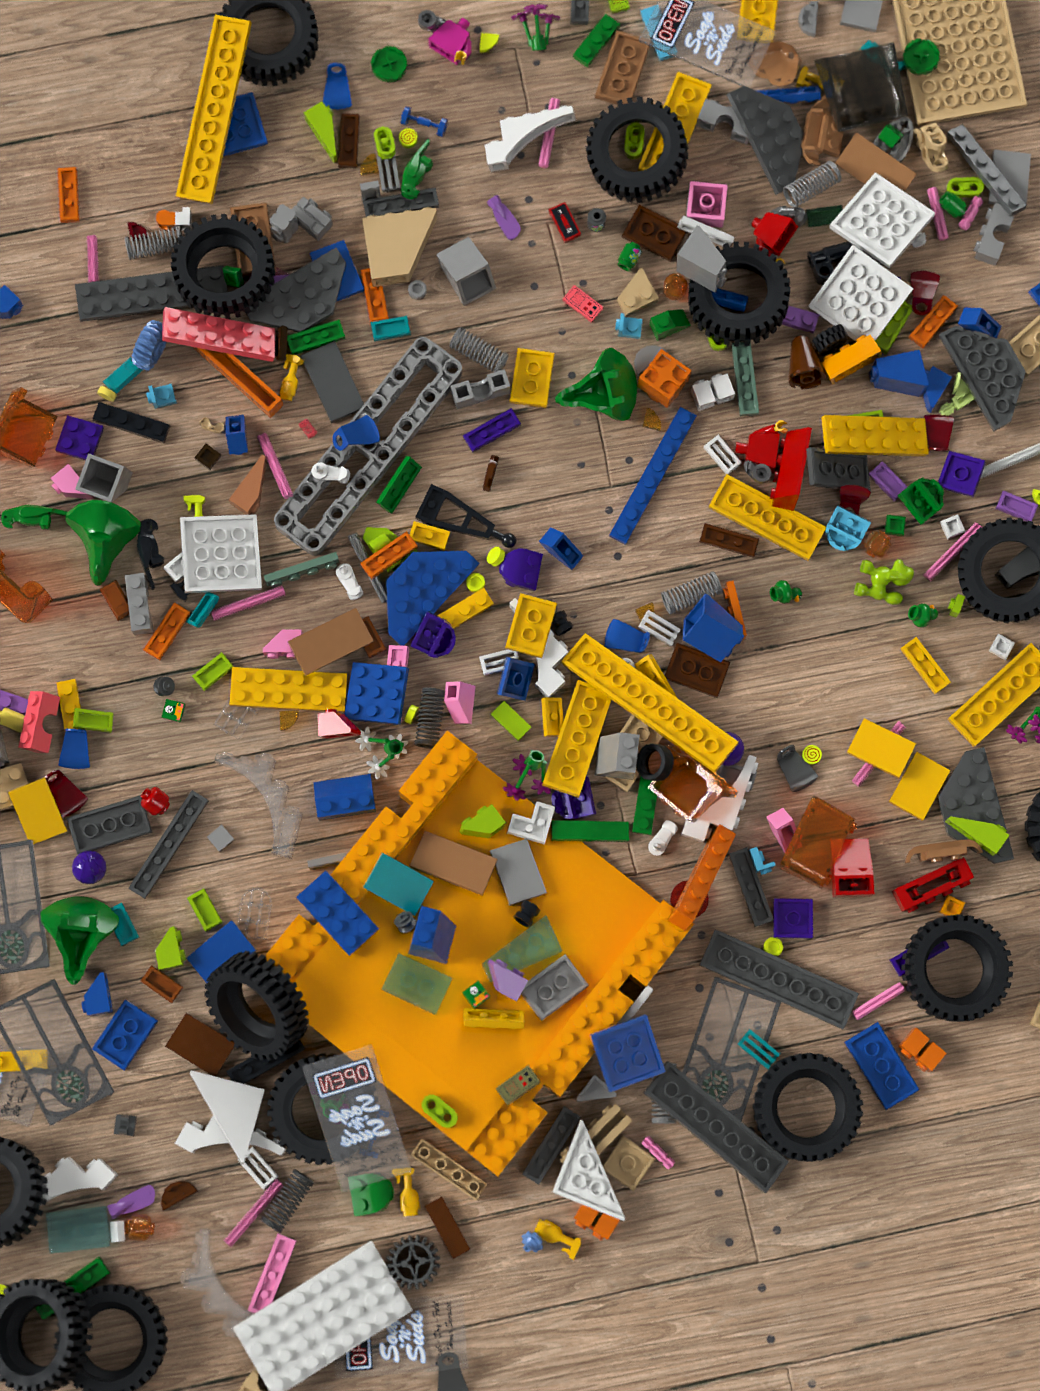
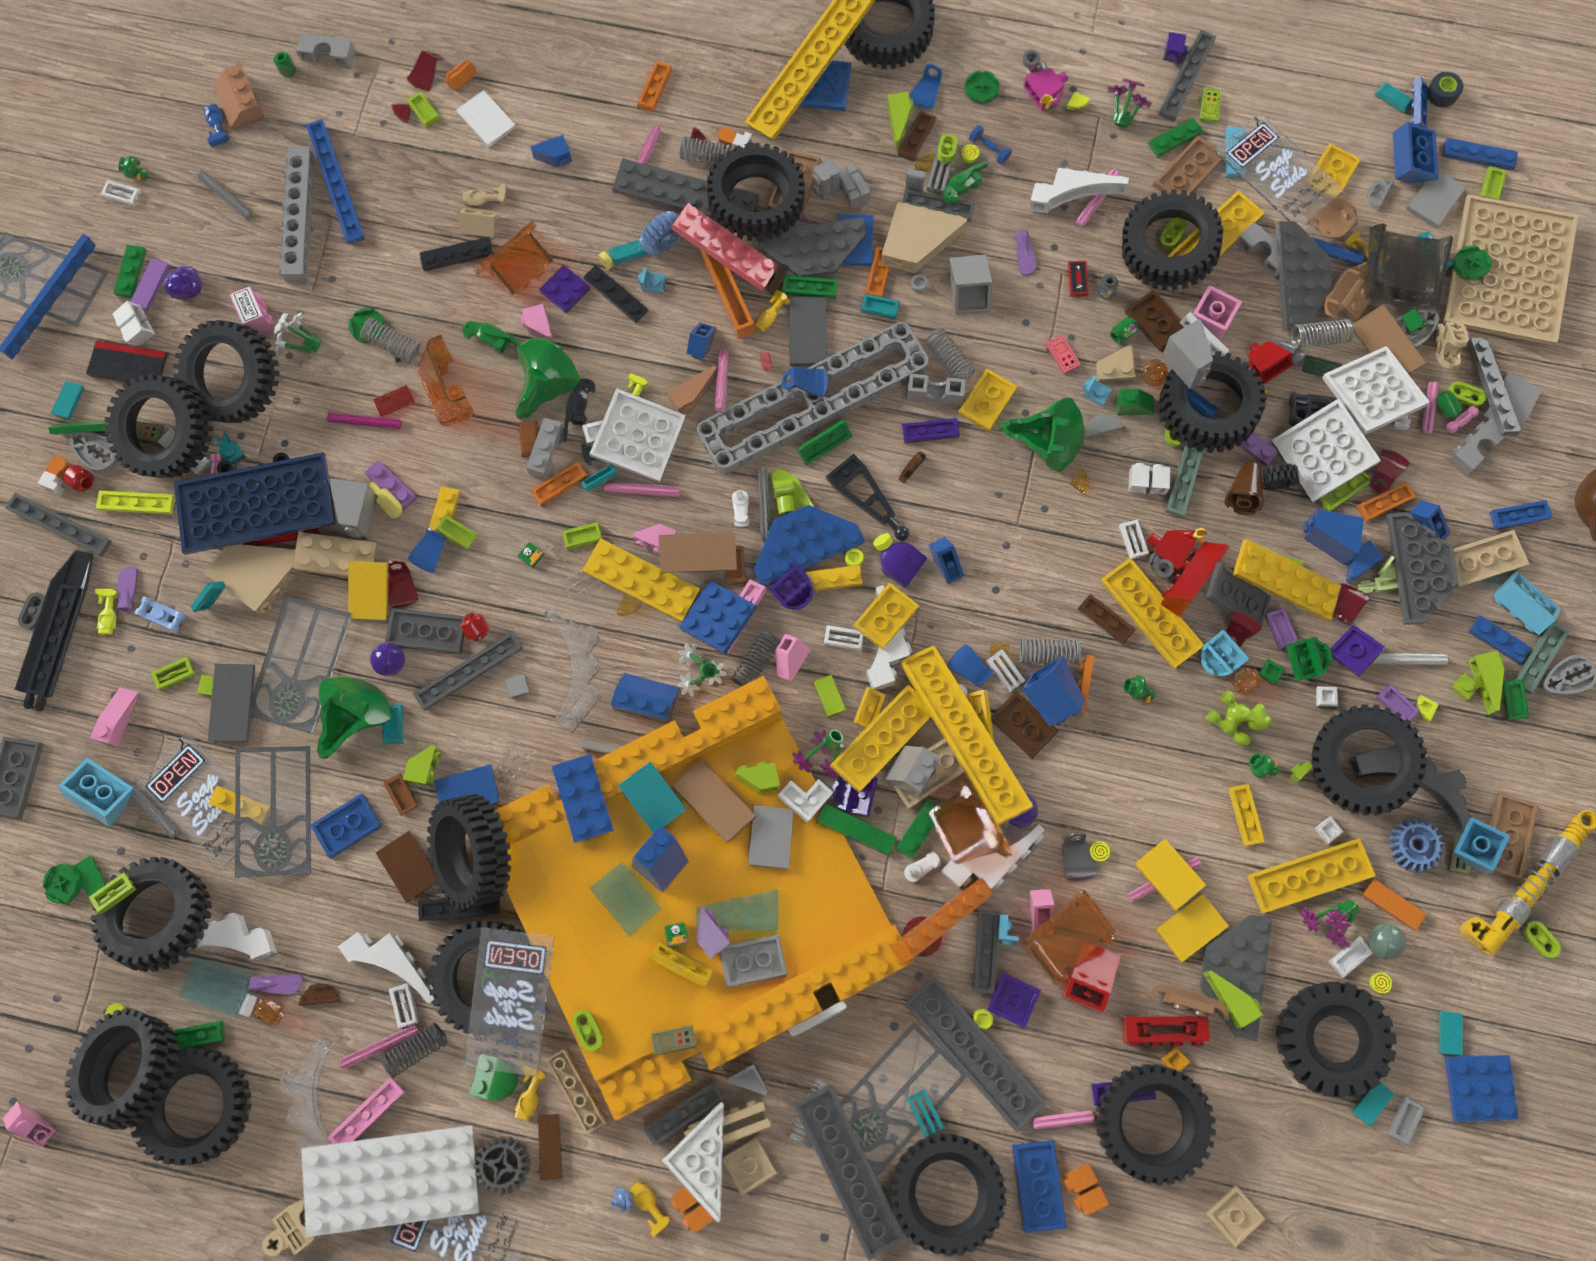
camera: 30 degrees right, 5 degrees down
coral arch [19,691,60,753] -> none
light grey slope [75,453,133,502] -> none
blue slope [82,972,113,1017] -> none
dark grey tile [114,1114,137,1136] -> none
dark grey wheel [153,677,175,696] -> none
lime tile [187,888,223,932] -> none
white tile [190,1070,265,1164] -> none
dark brown plate [194,443,221,470] -> none
tan piece [199,417,225,434] -> none
green tile [222,265,244,288] -> none
sand green plate [264,552,340,587] -> none
white piece [312,462,350,484] -> none
slope [318,709,361,739] -> none
orange tile [360,531,418,580] -> none
dark grey wheel [394,911,416,933] -> none
neon yellow tile [404,704,419,724] -> none
yellow plate [410,521,450,551] -> none
blue slope [497,656,535,701] -> none
black wheel [514,900,540,928] -> none
black wheel [552,610,574,636] -> none
blue plate [590,1015,666,1092] -> none
blue plate [609,407,697,545] -> none
black tyre [636,743,674,782] -> none
orange piece [637,349,692,408] -> none
bright pink axle [642,1136,675,1169] -> none
light orange slope [821,334,882,385] -> none
bright pink axle [923,523,983,581] -> none

